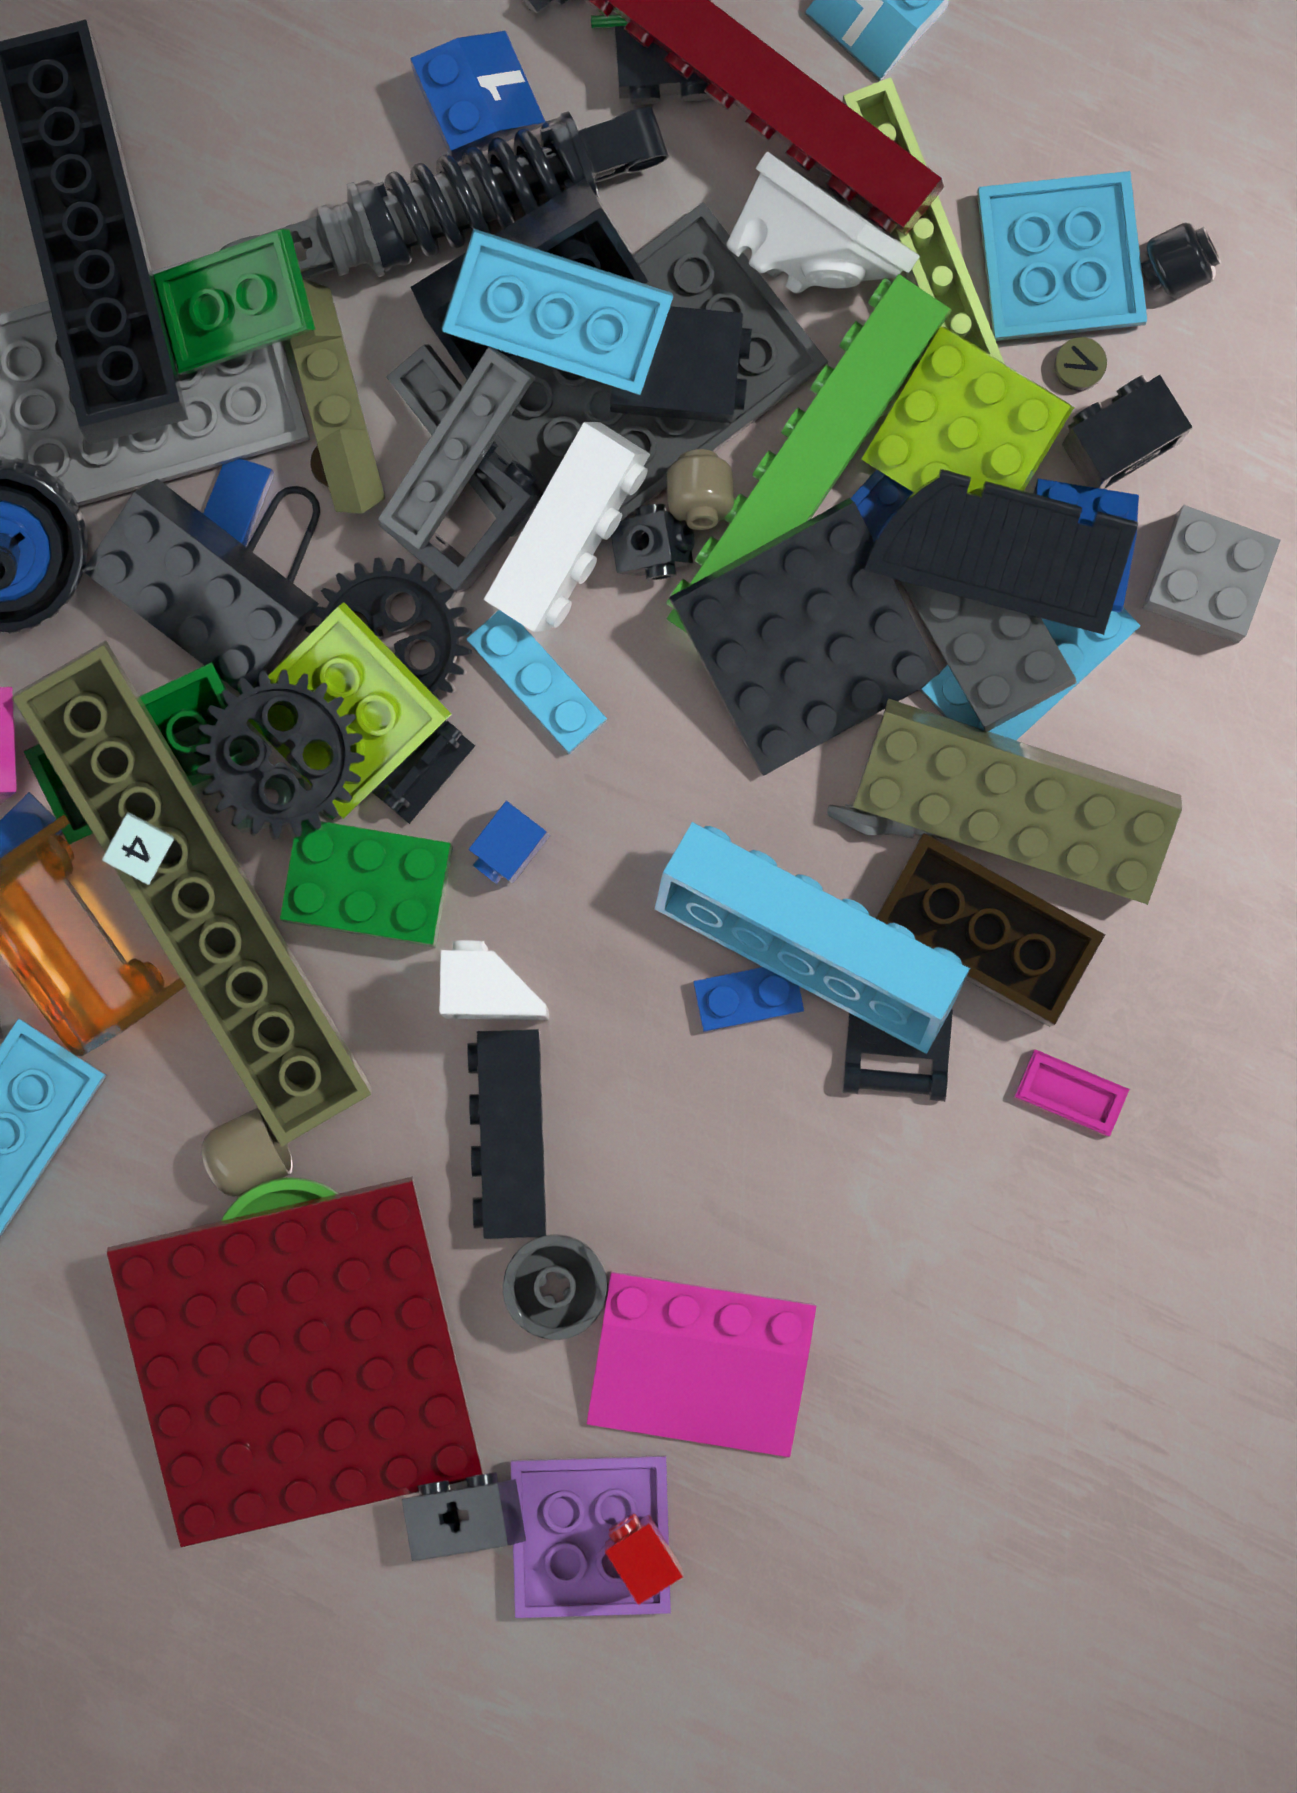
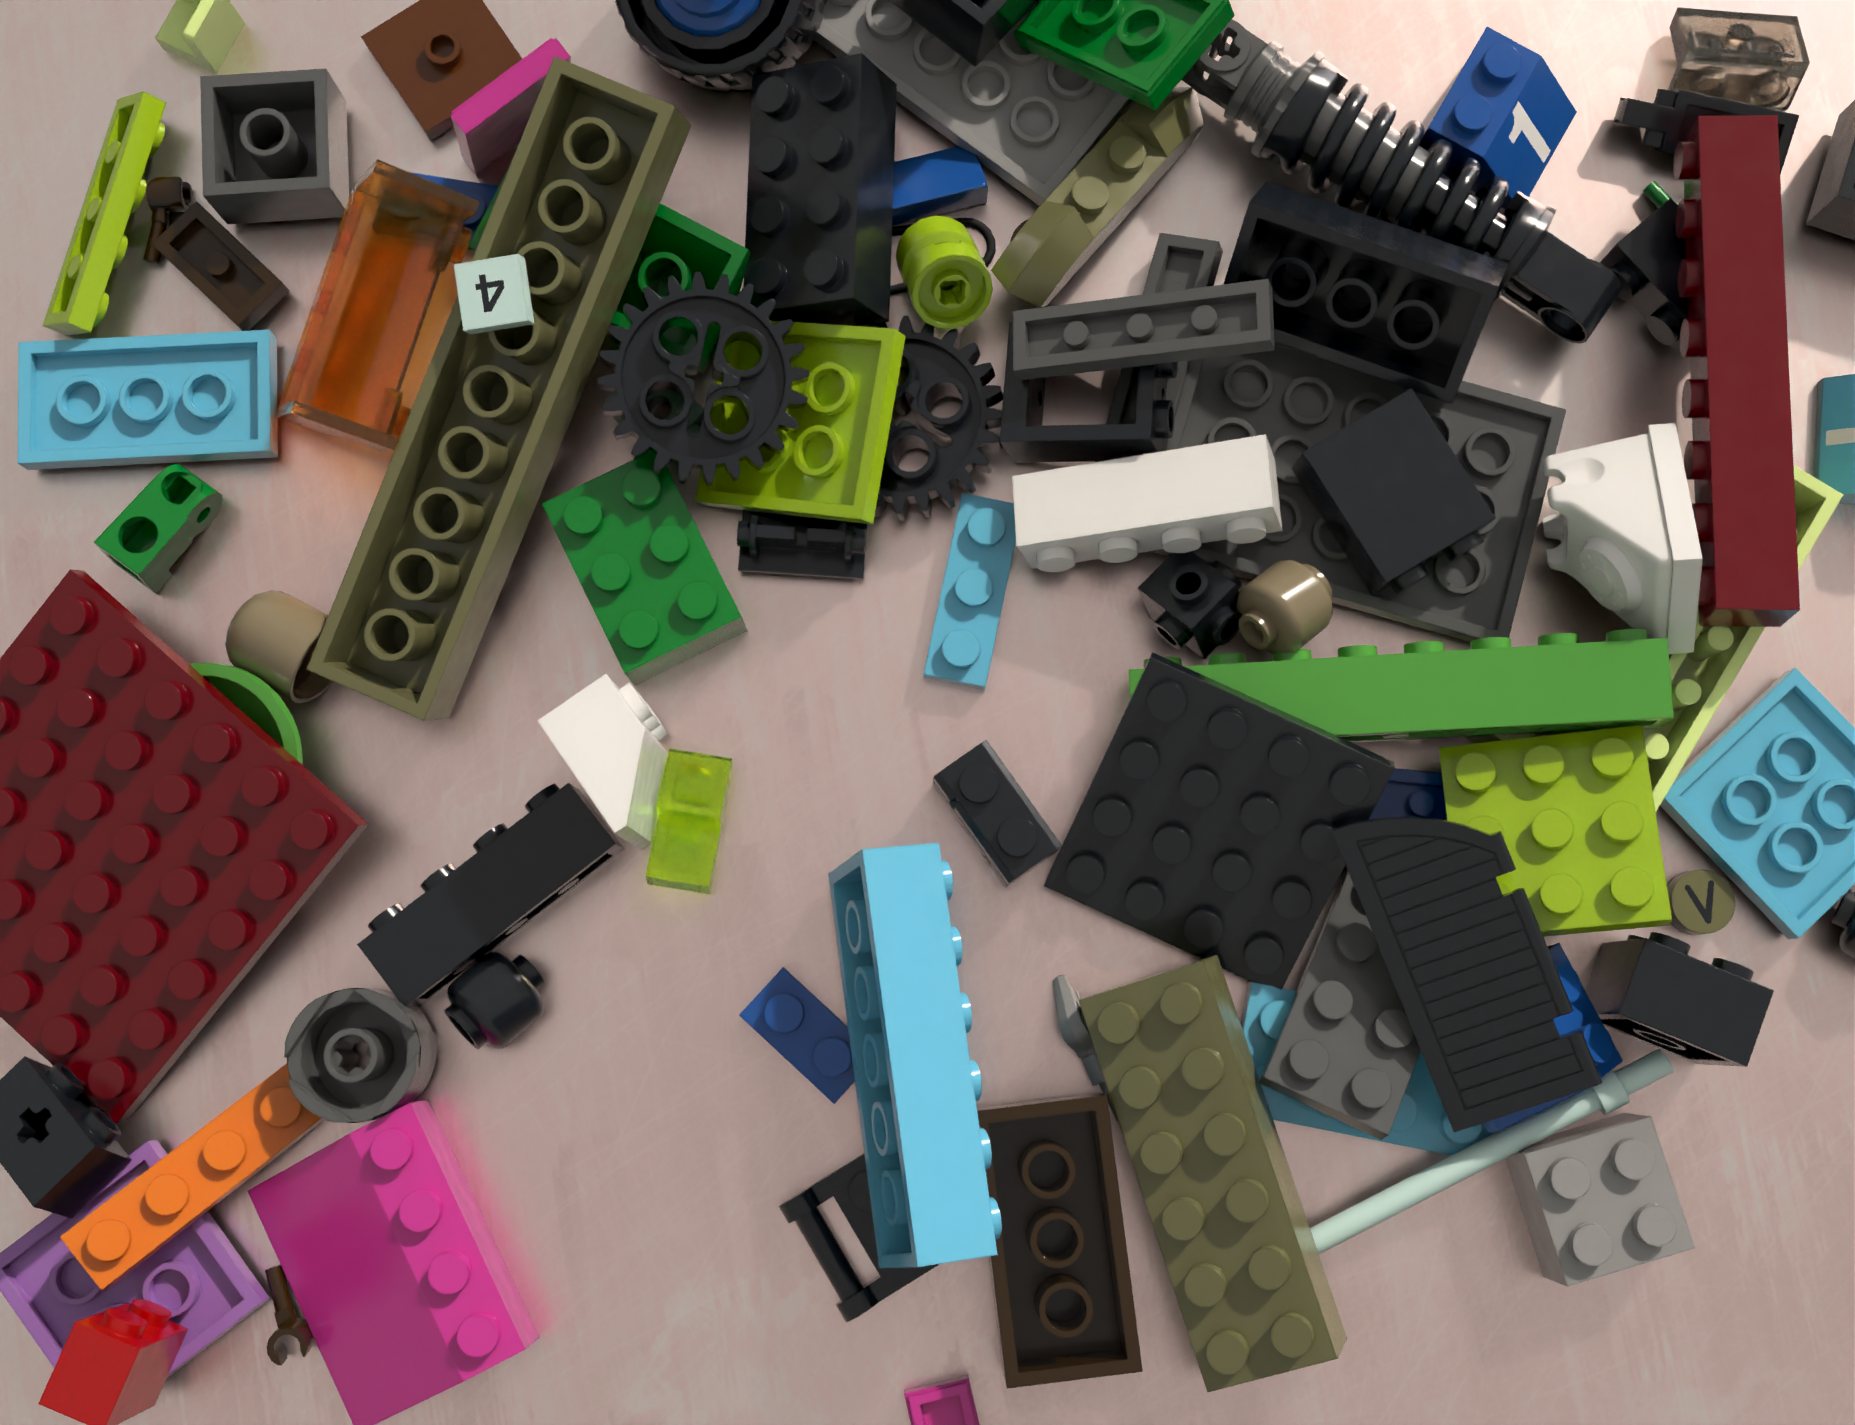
camera: 55 degrees right, 5 degrees down
medium azure plate [442,229,673,395] -> none
blue brick [468,800,550,884] -> none
none -> orange plate [60,1063,325,1291]
none -> green leg [94,464,223,594]
none -> dark brown hand [265,1265,315,1365]
none -> black head [444,952,545,1049]
none -> clear neon green slope [645,748,733,894]
none -> lime wheel [895,215,993,329]
none -> black brick [933,740,1062,888]
none -> light aqua bar [1310,1049,1673,1254]

